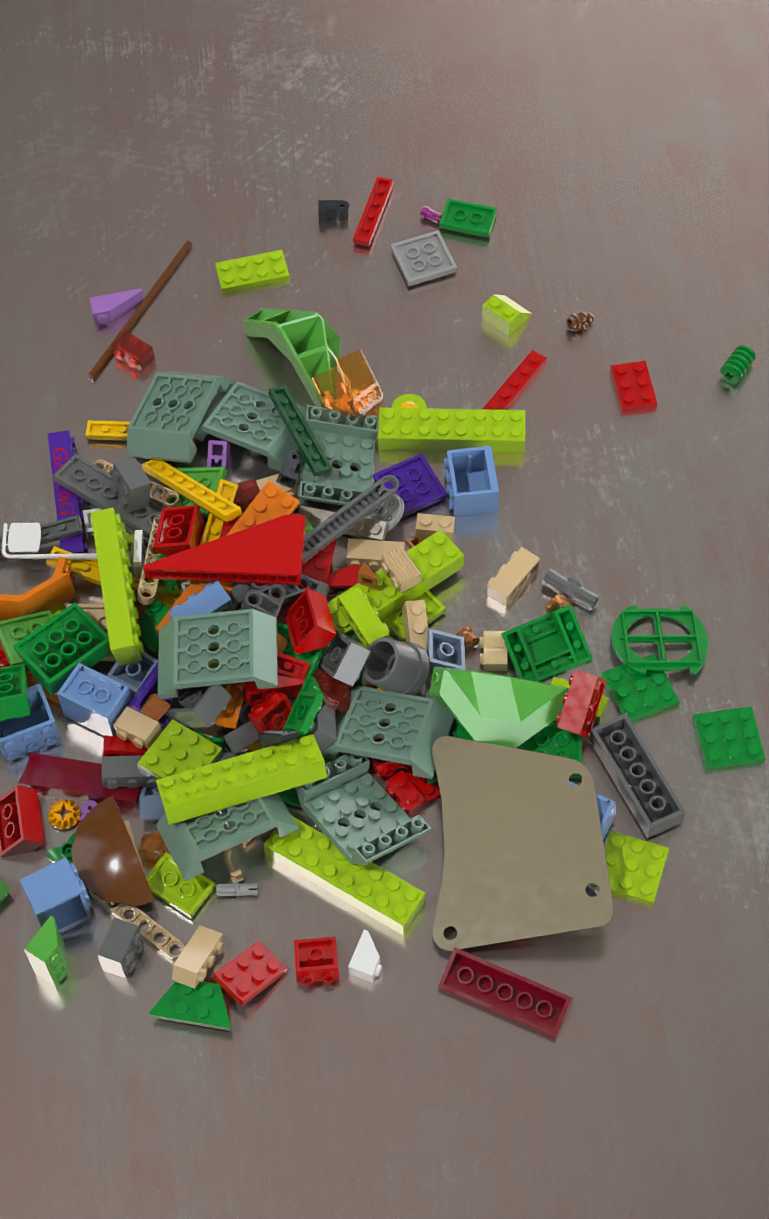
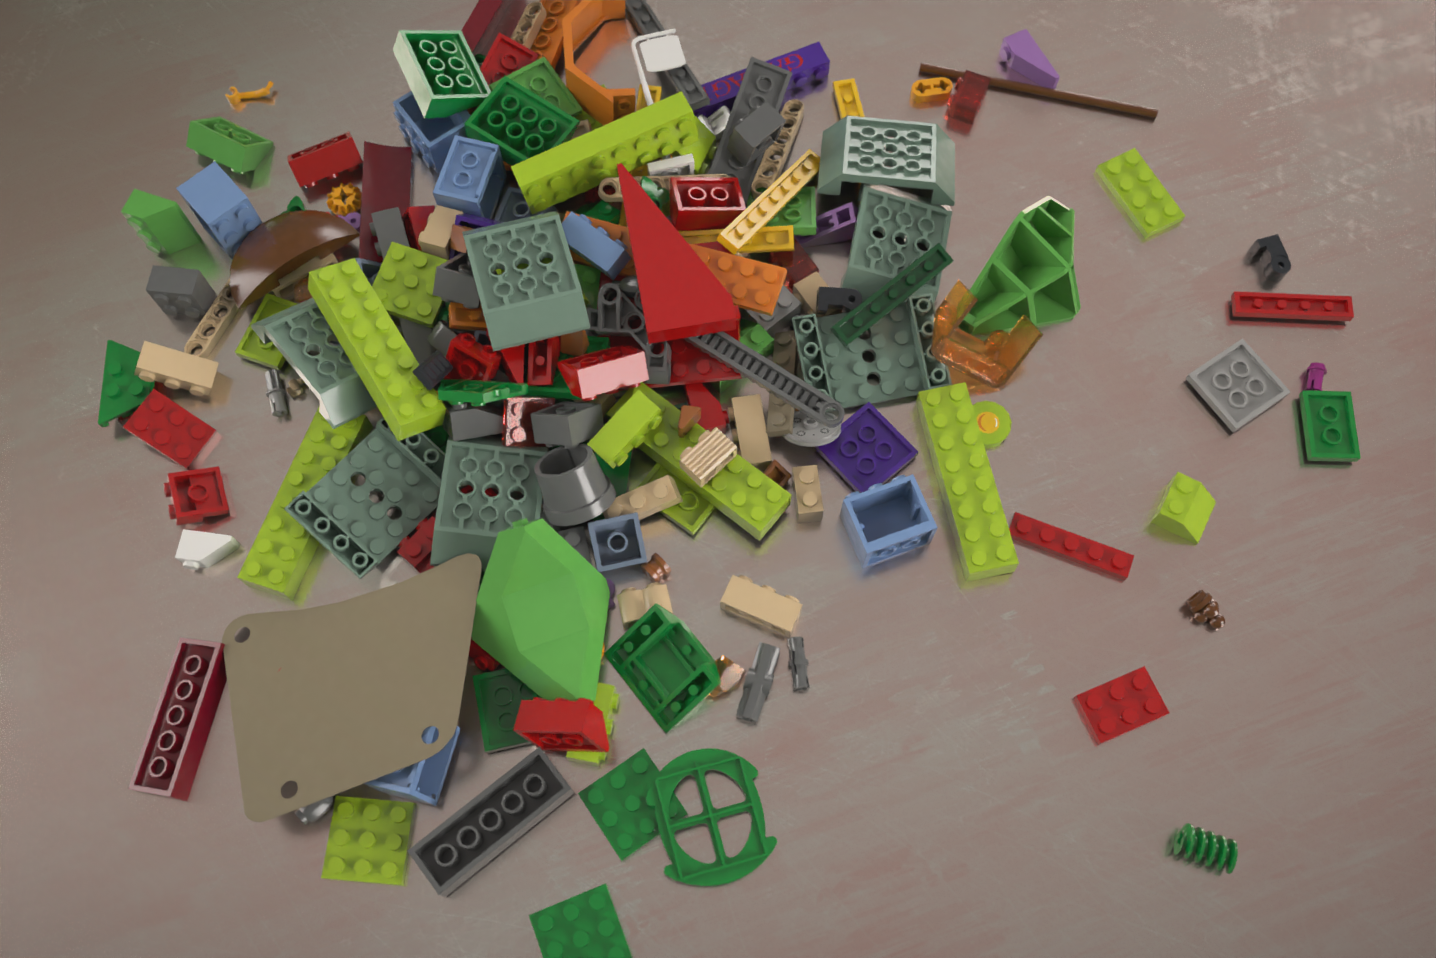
camera: 75 degrees right, 10 degrees up
none -> dark grey pin [787,637,810,691]
none -> light orange beam [910,77,953,103]

